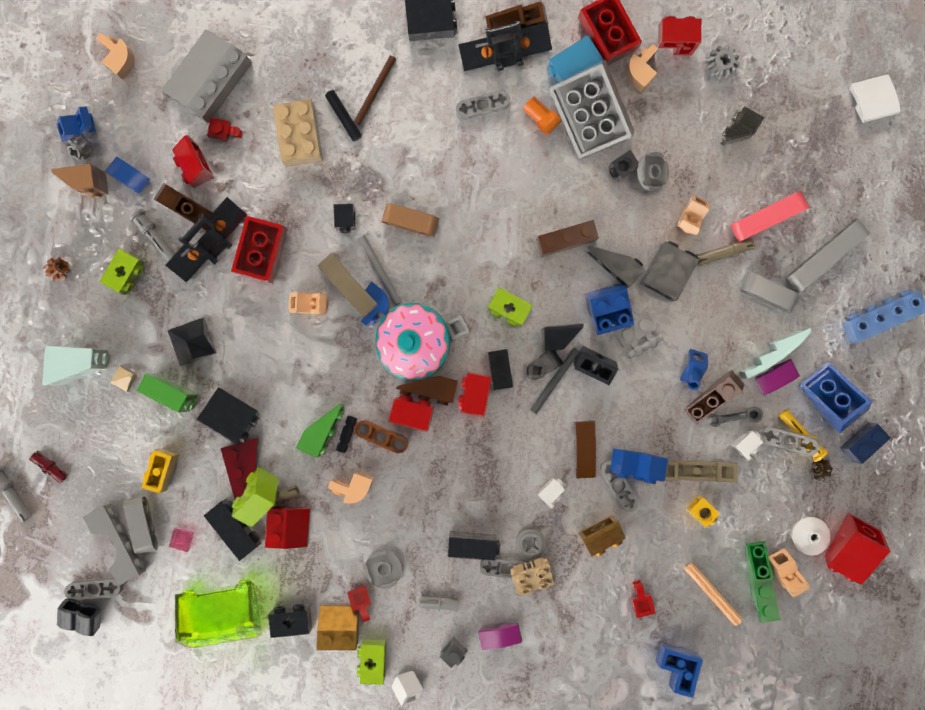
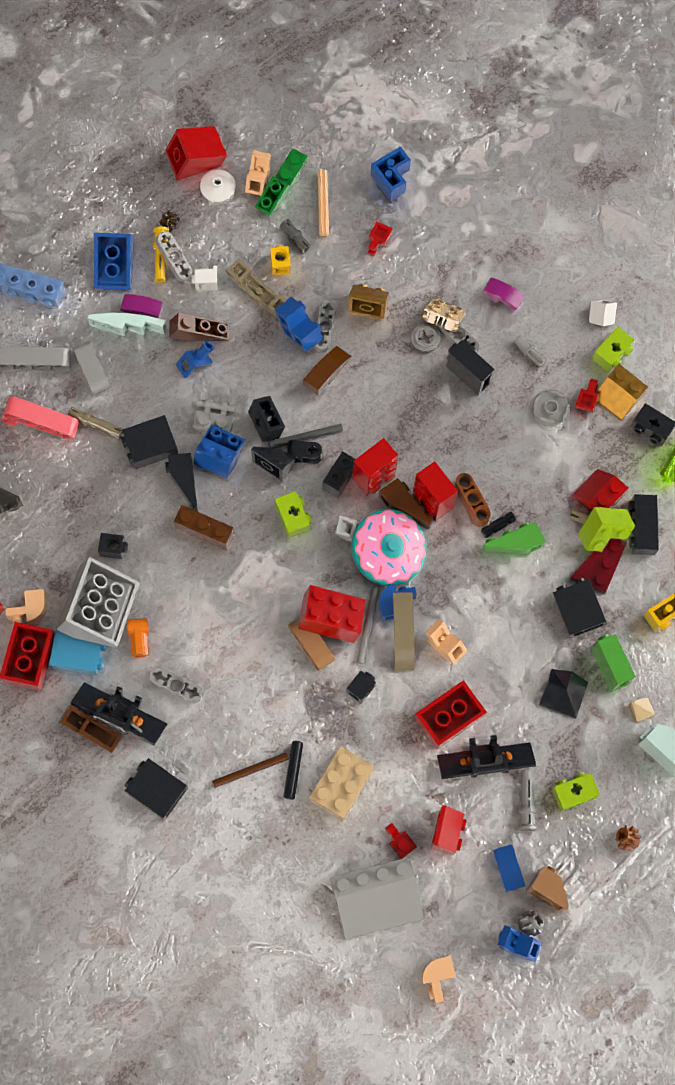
camera: 145 degrees left, 15 degrees down
reddish brown slope [154,183,212,231] -> none
light nougat brick [328,471,374,504] -> none
dark grey brick [440,637,468,668] -> none
white brick [536,477,567,509] -> none
light grey tile [637,152,669,191] -> none
light nougat brick [676,194,710,235] -> none
dark grey brick [709,407,763,427] -> none
dark blue brick [840,423,891,464] -> none
none -> dark grey pin [280,219,311,253]
none -> red brick [298,585,366,643]

